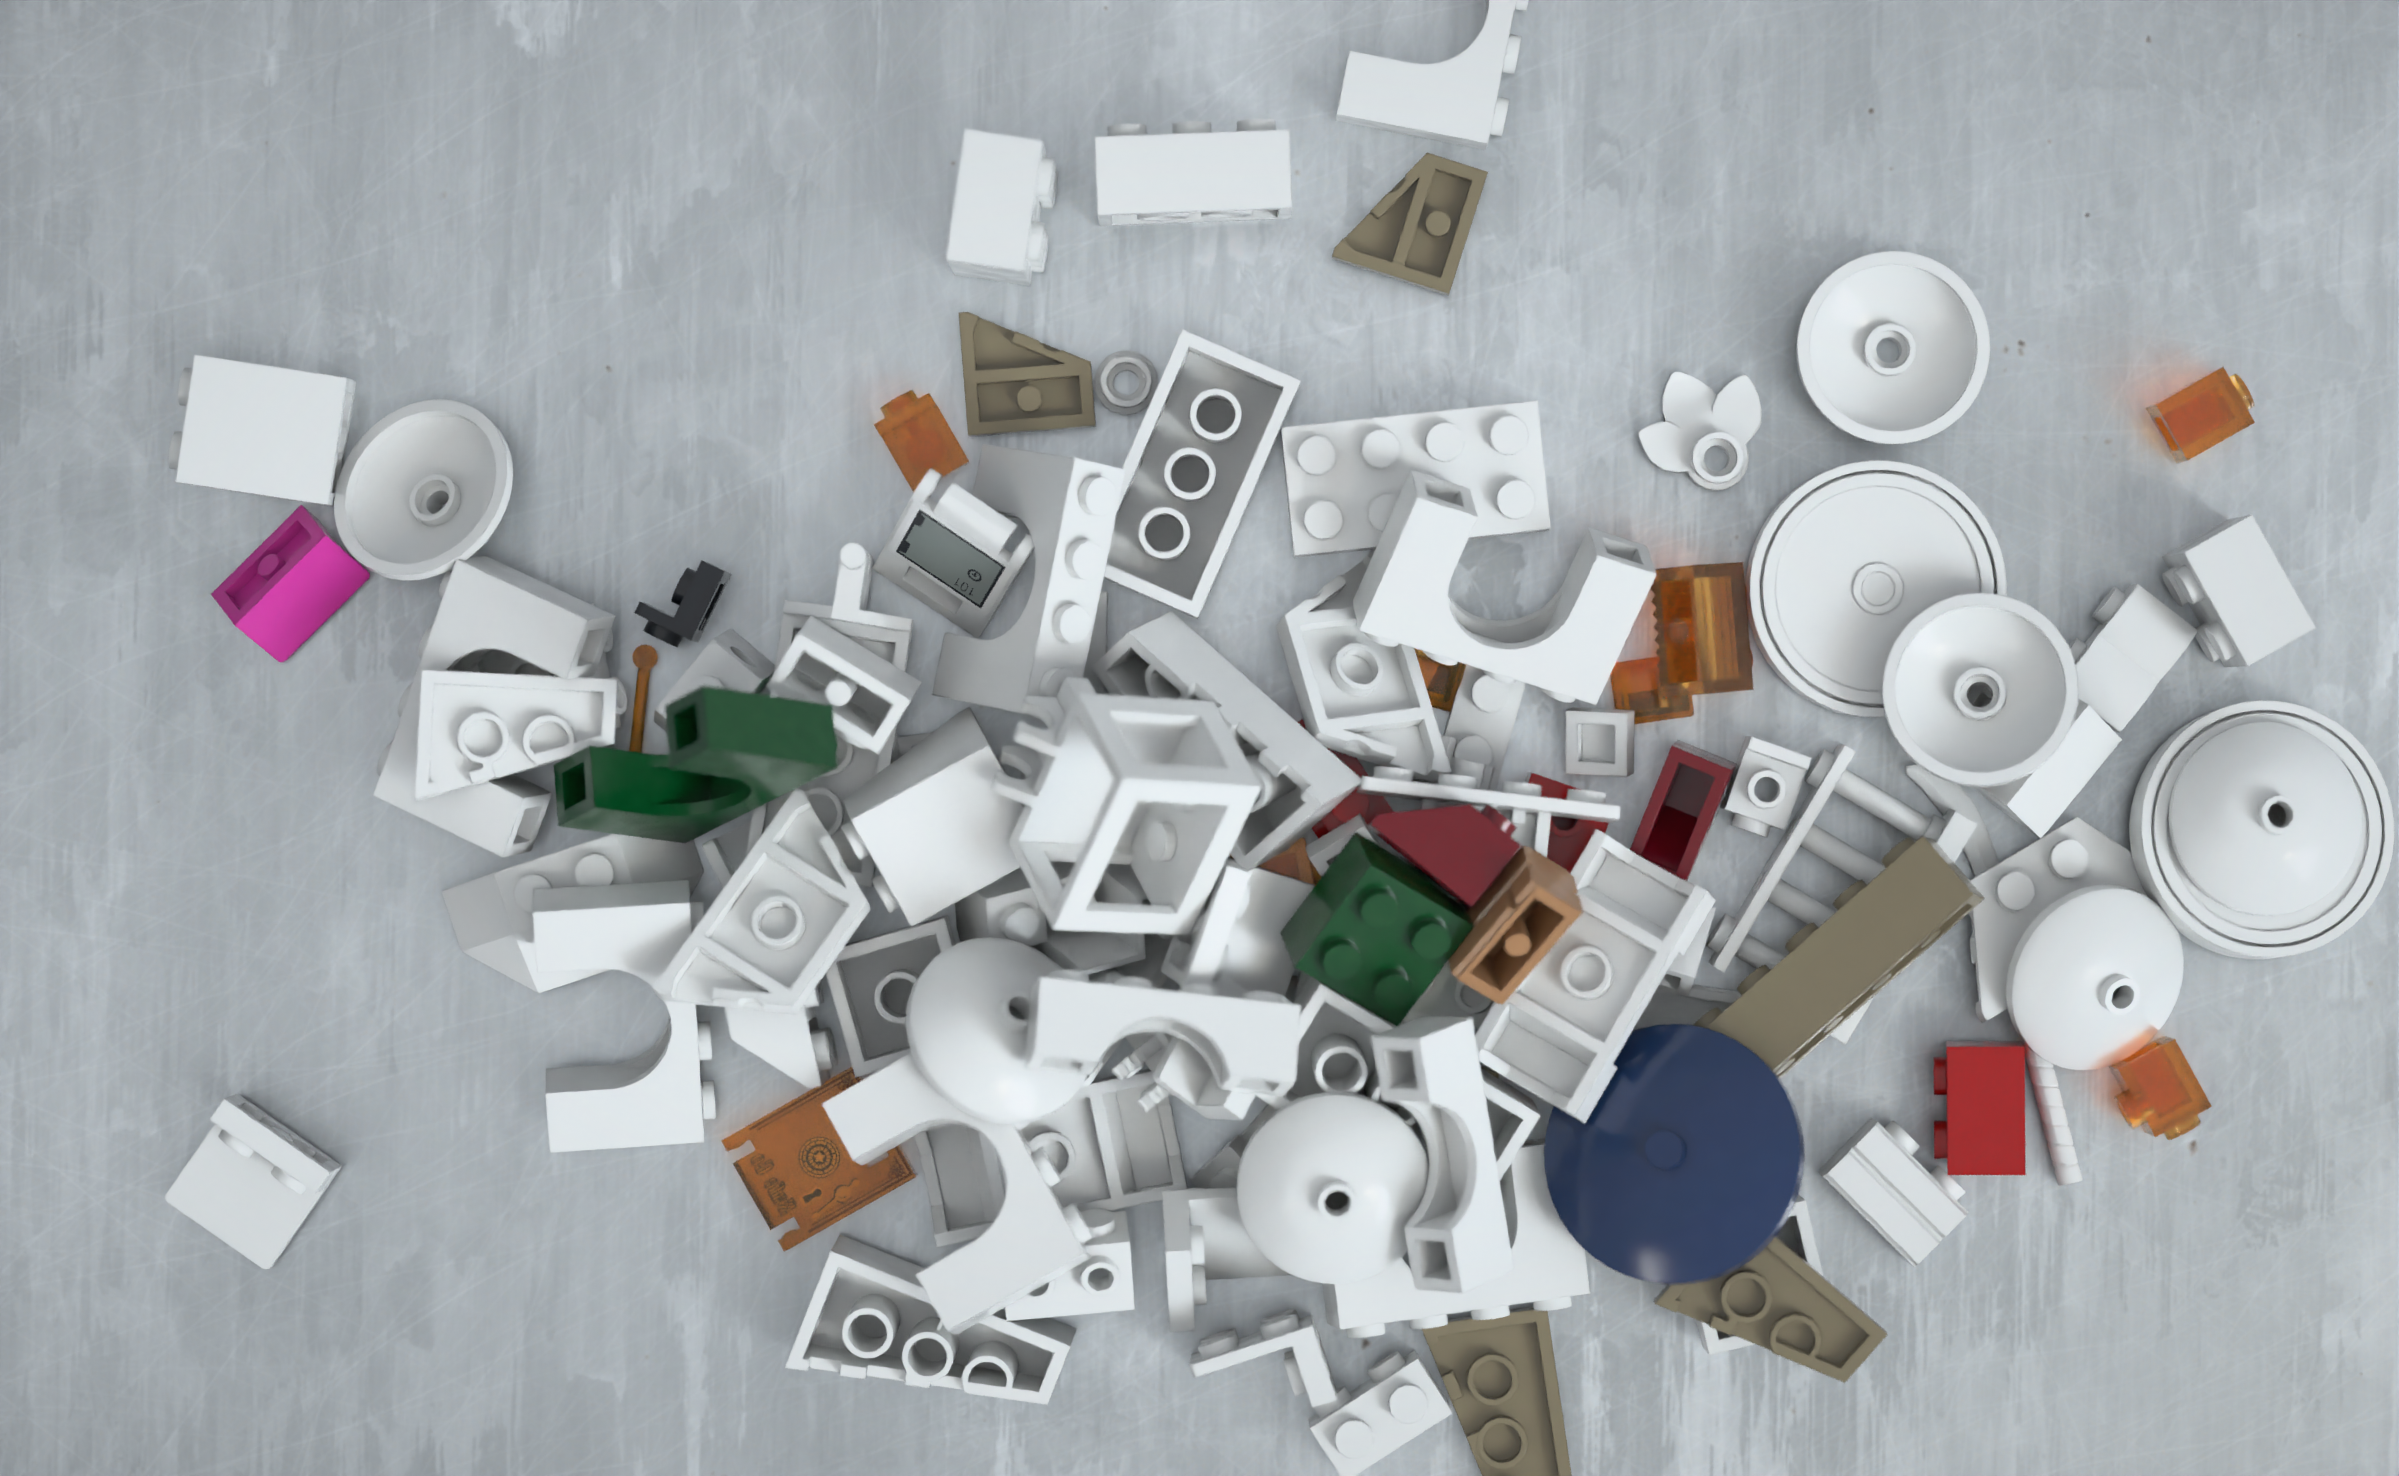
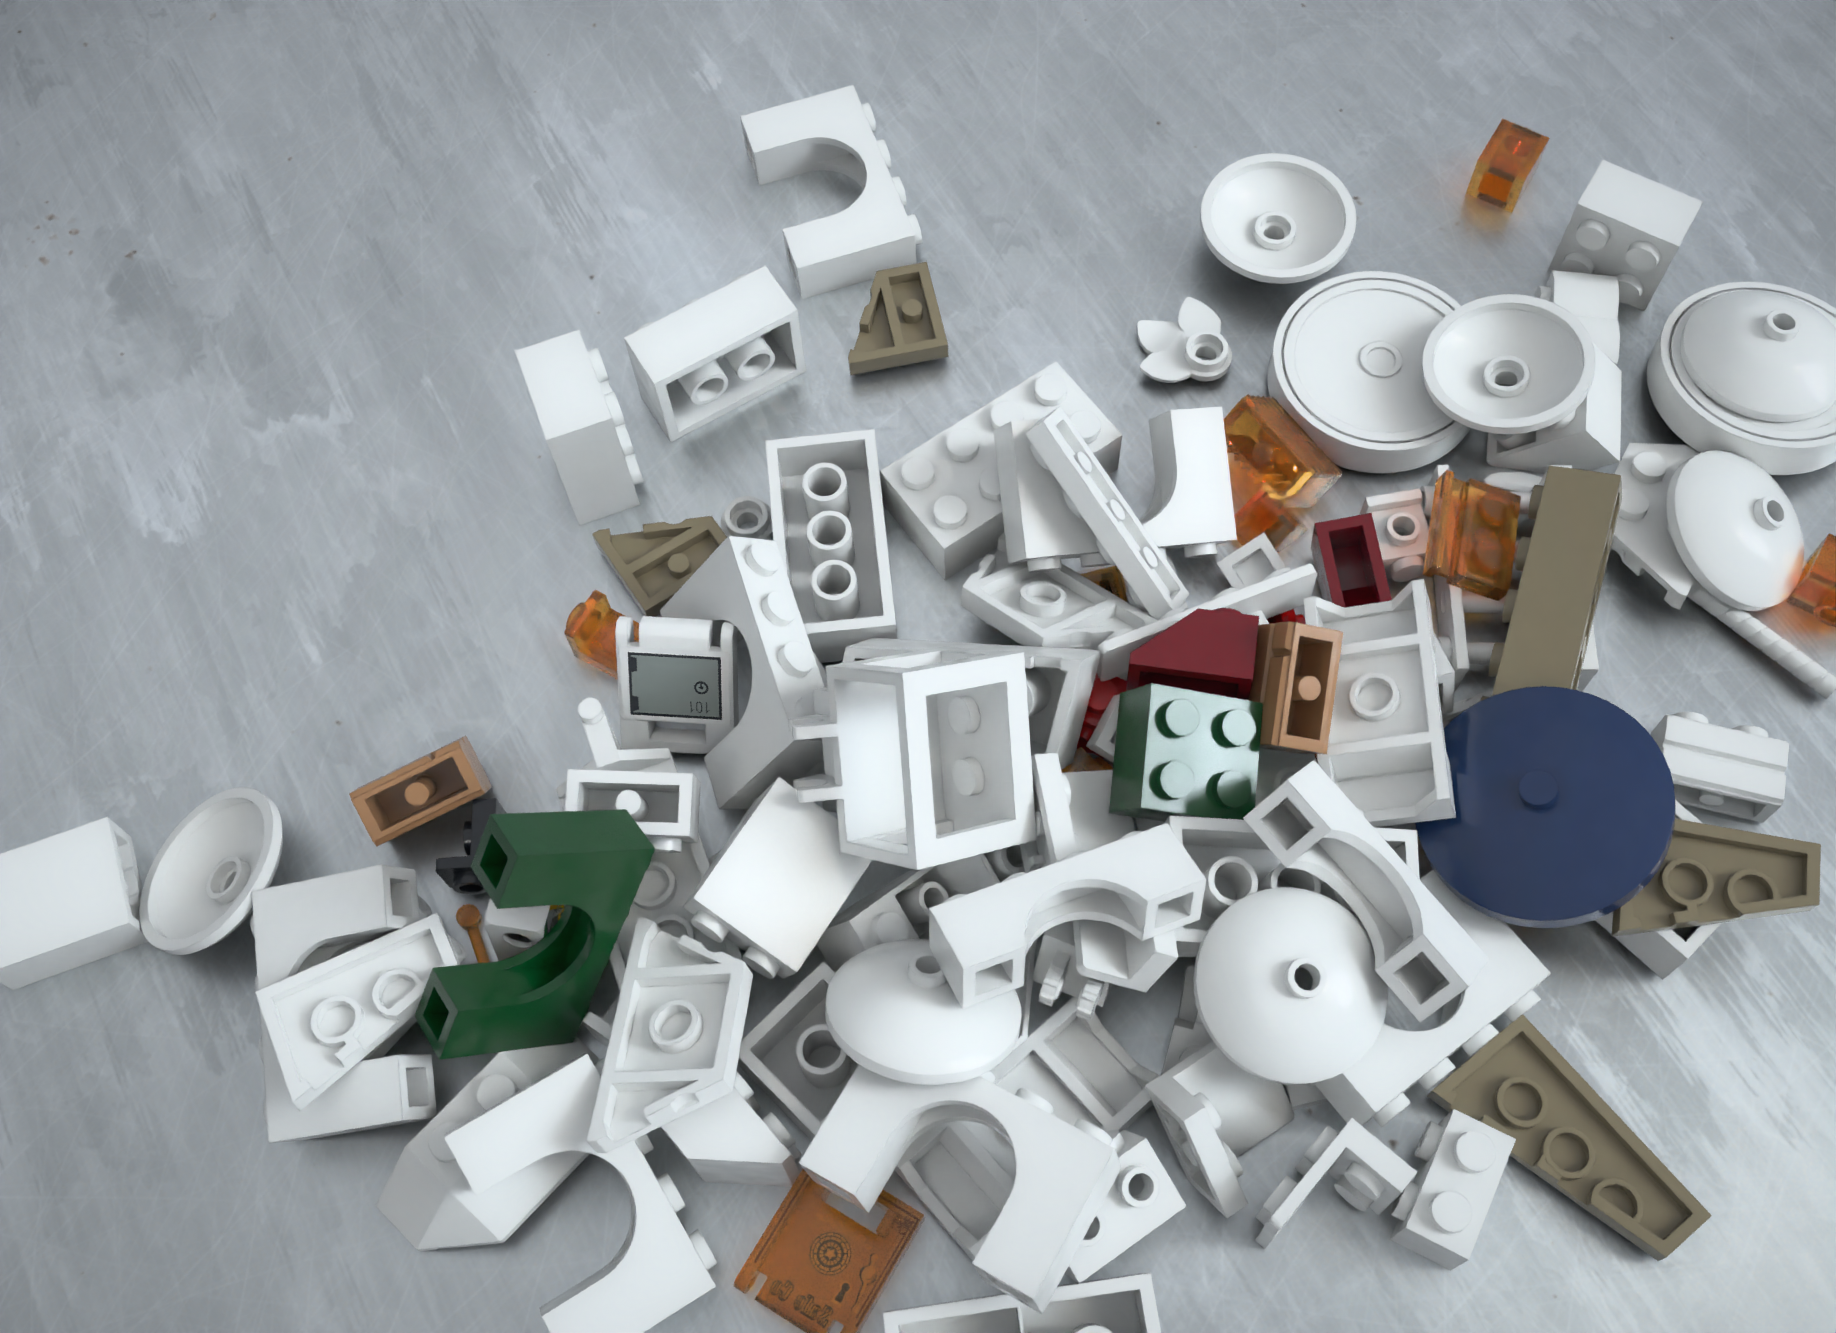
camera: 30 degrees left, 25 degrees down
dark pink panel [211,505,370,662] -> none
red brick [1933,1041,2026,1175] -> none
none -> medium nougat brick [349,736,492,847]
none -> white plate [1025,406,1189,620]
none -> clear orange plate [1423,470,1521,601]

